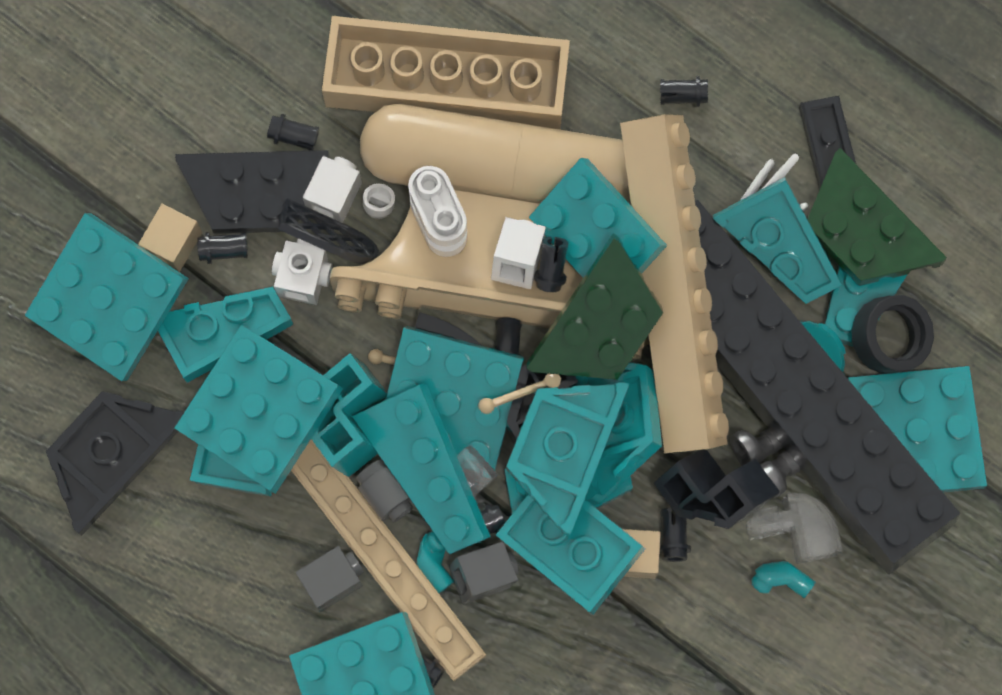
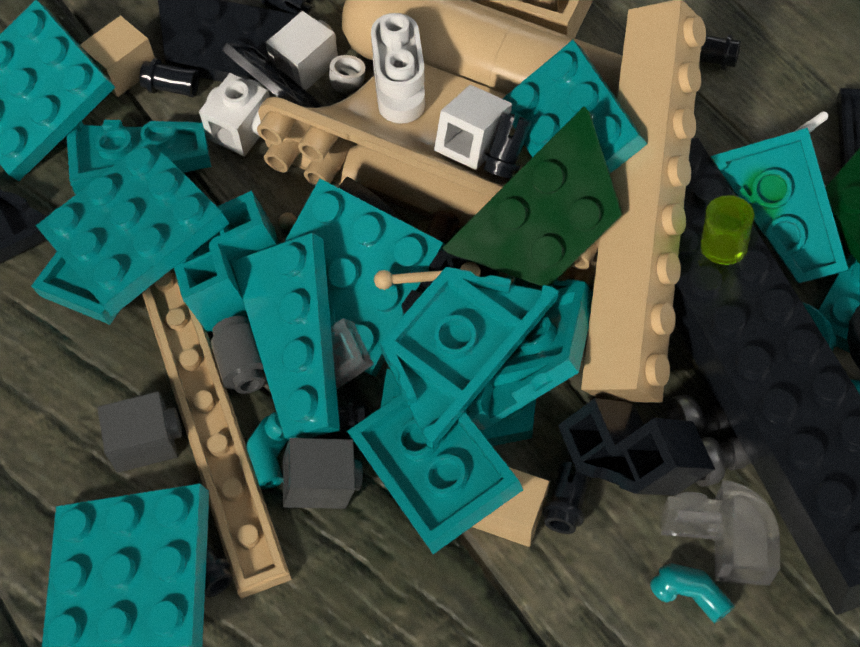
camera: 20 degrees right, 15 degrees down
none -> clear neon green beam [701,195,754,265]

